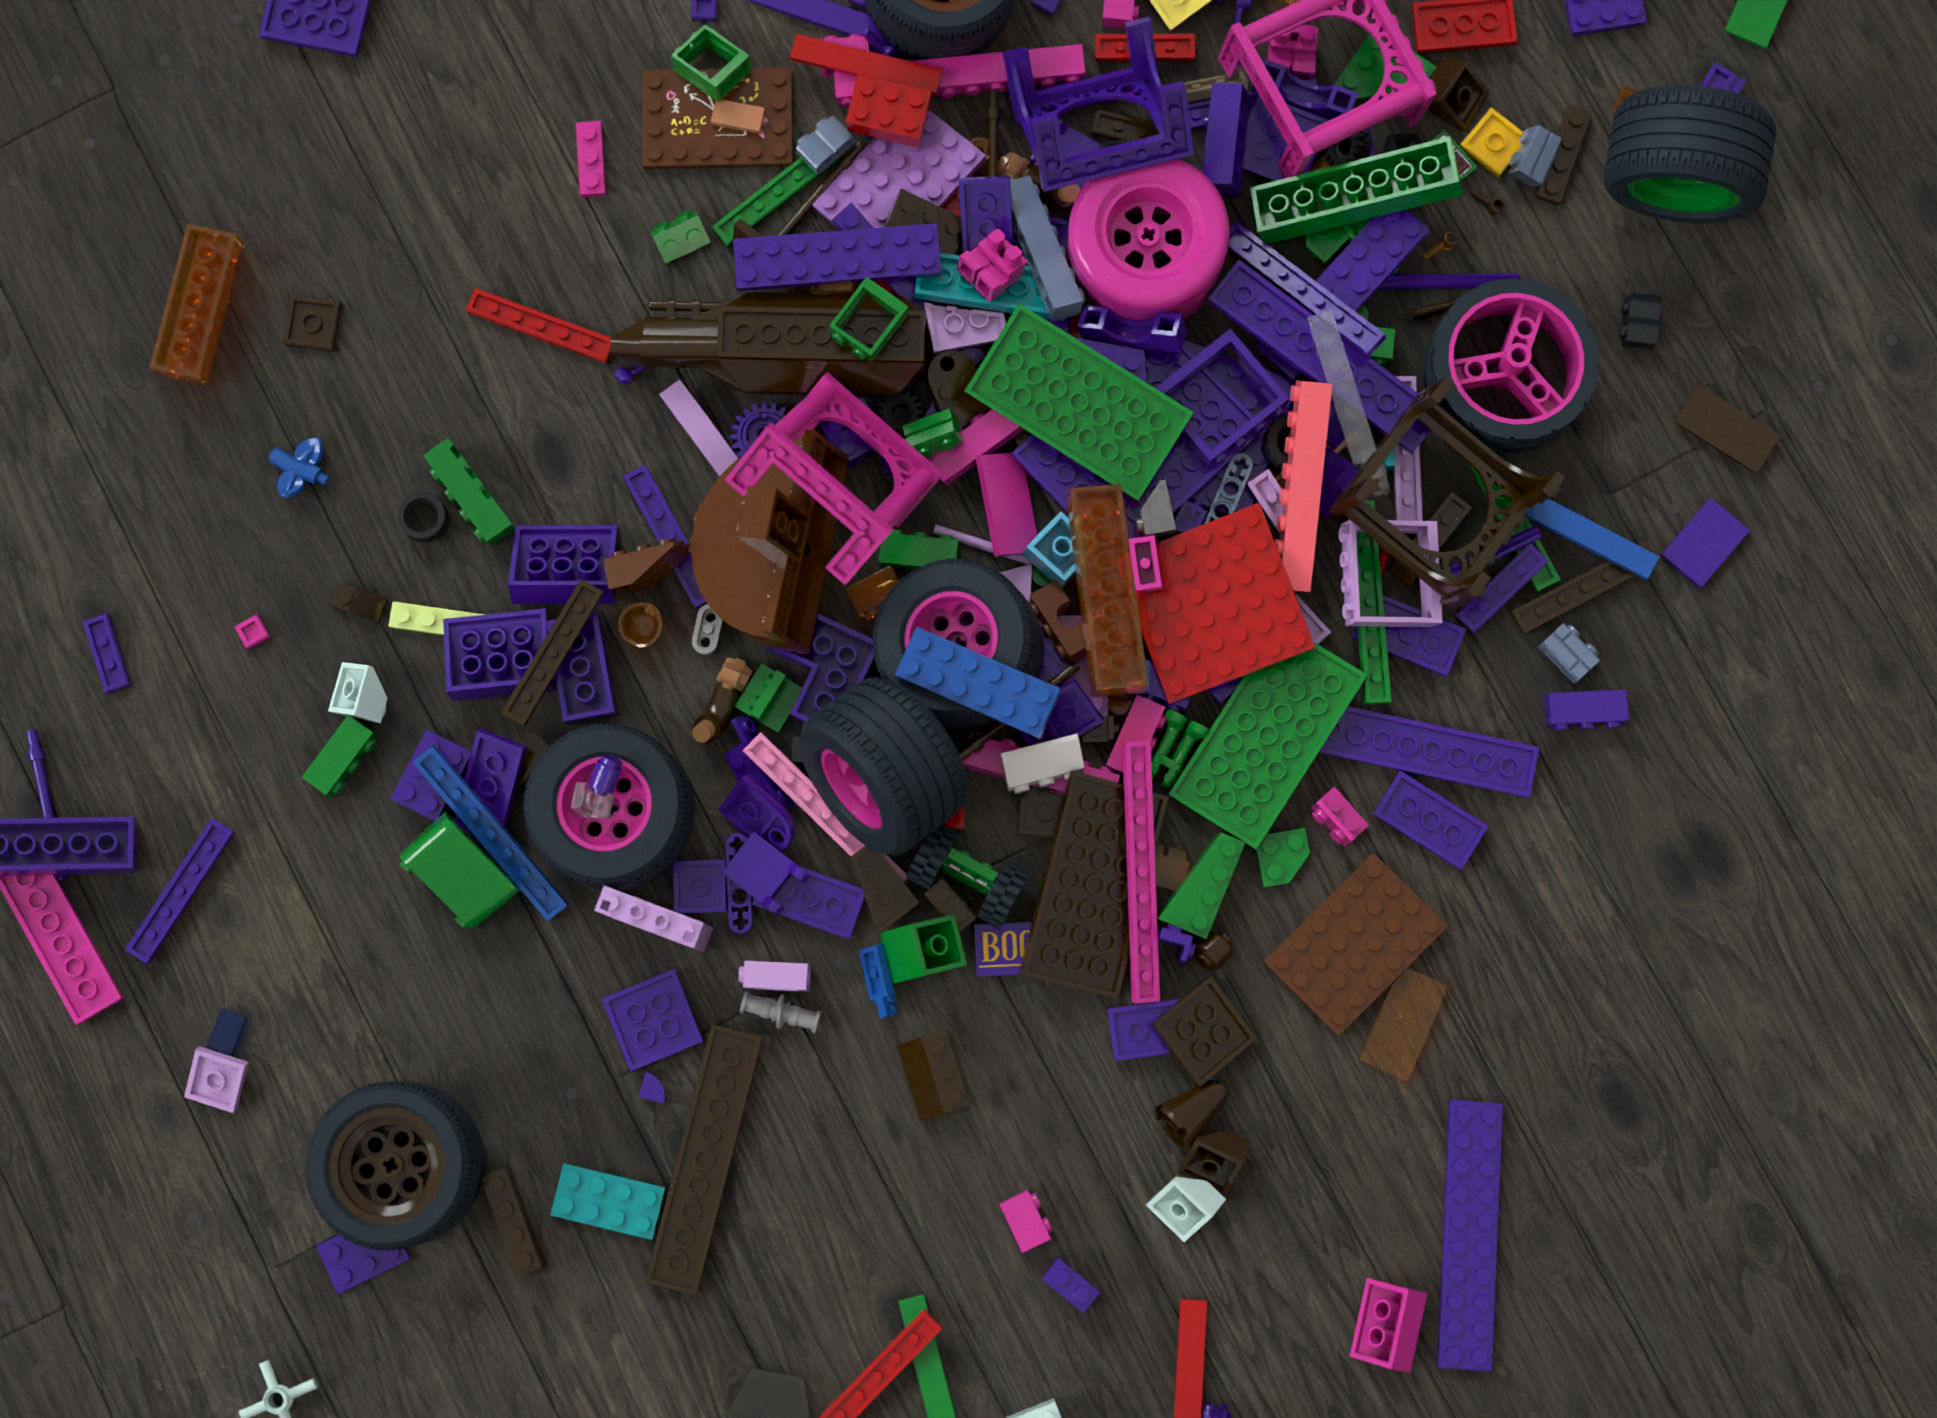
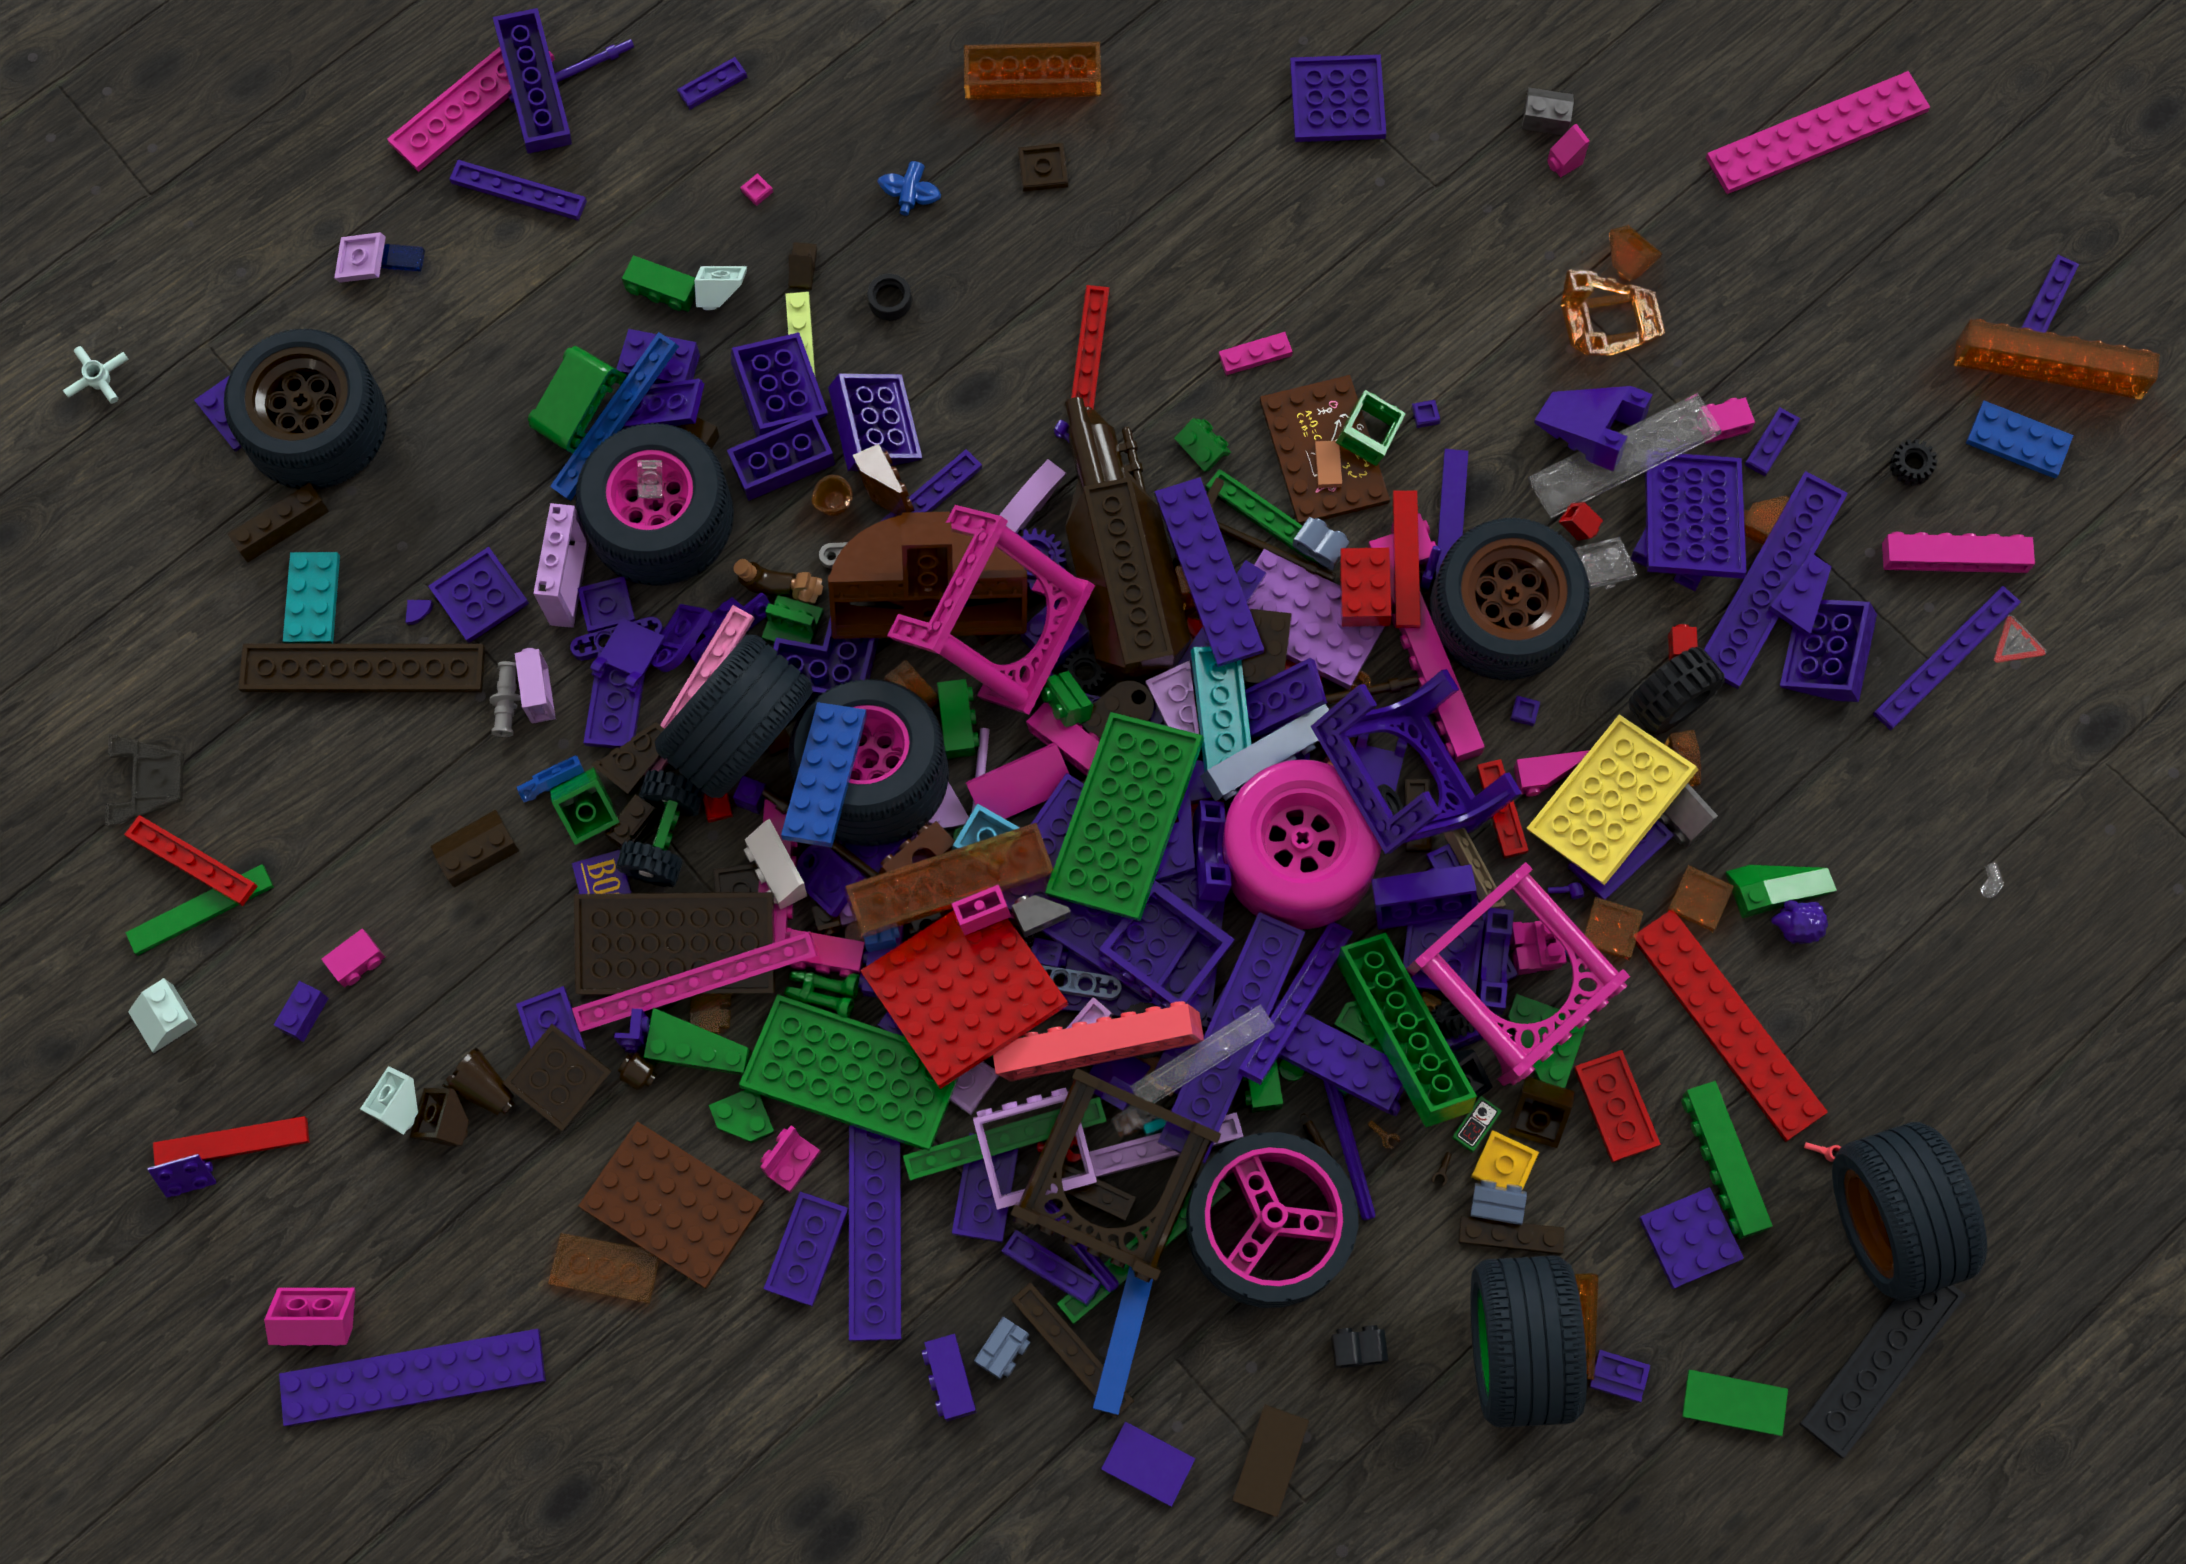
camera: 75 degrees right, 10 degrees down
green wedge [423,438,515,547] -> none
dark brown plate [501,579,604,727] -> none
dark purple brick [589,755,622,796] -> none
green window [829,277,909,362] -> none
dark pink hips [956,229,1028,303] -> none

